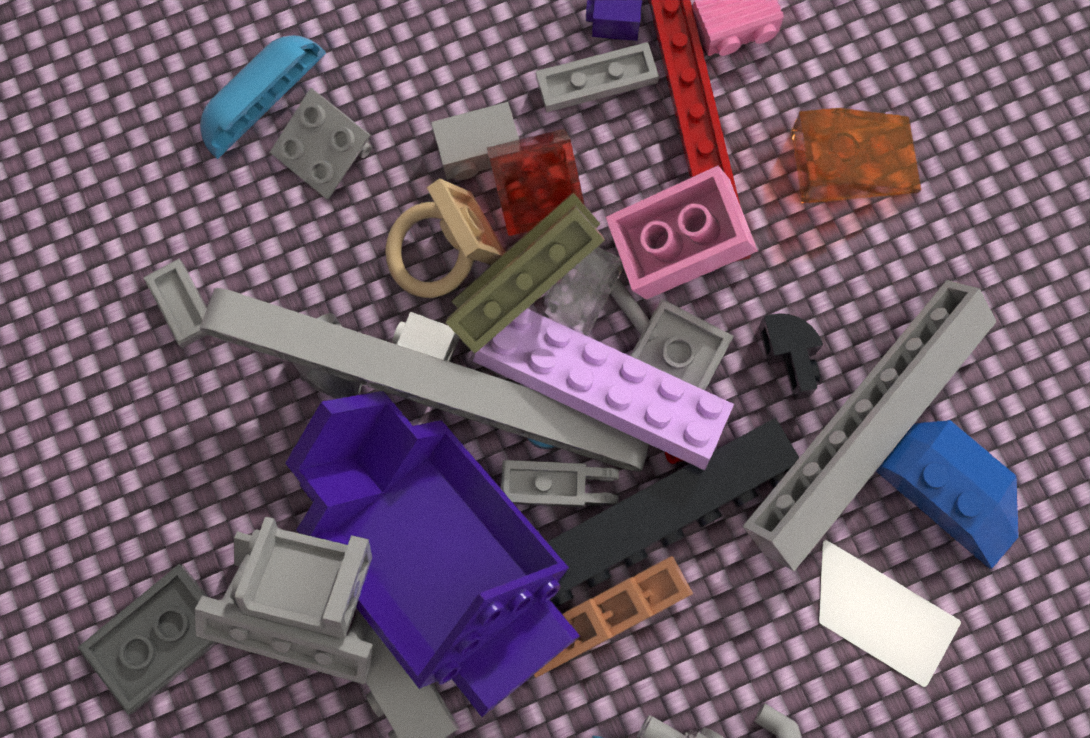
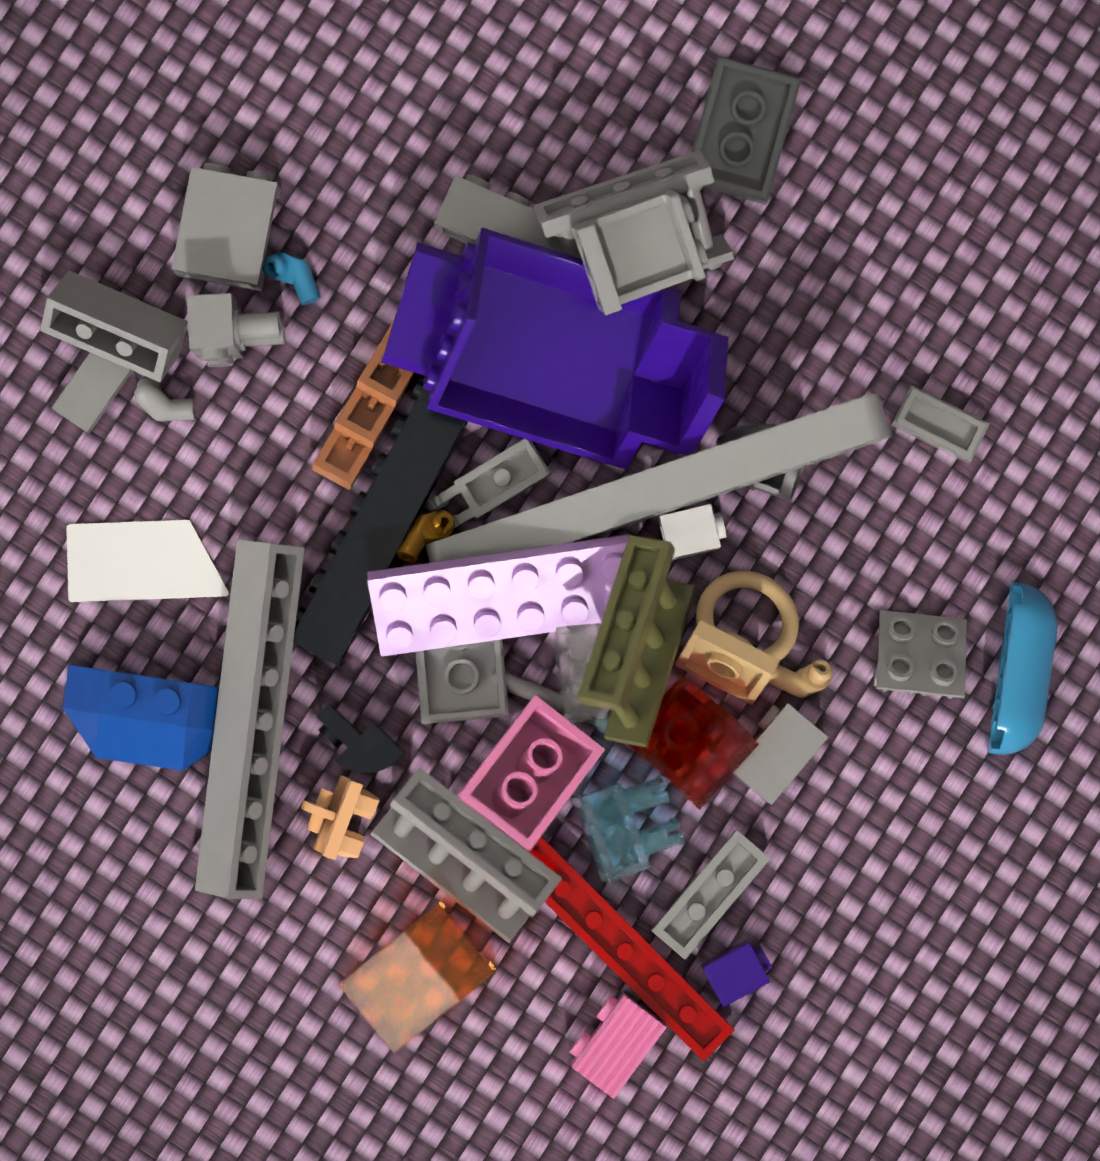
camera: 145 degrees right, 10 degrees up
none -> light nougat hips [301,775,380,860]
none -> light grey fence [370,767,562,943]
none -> pearl gold arm [396,510,455,564]
none -> clear light blue brick [572,776,684,883]
none -> tan arm [768,659,833,698]

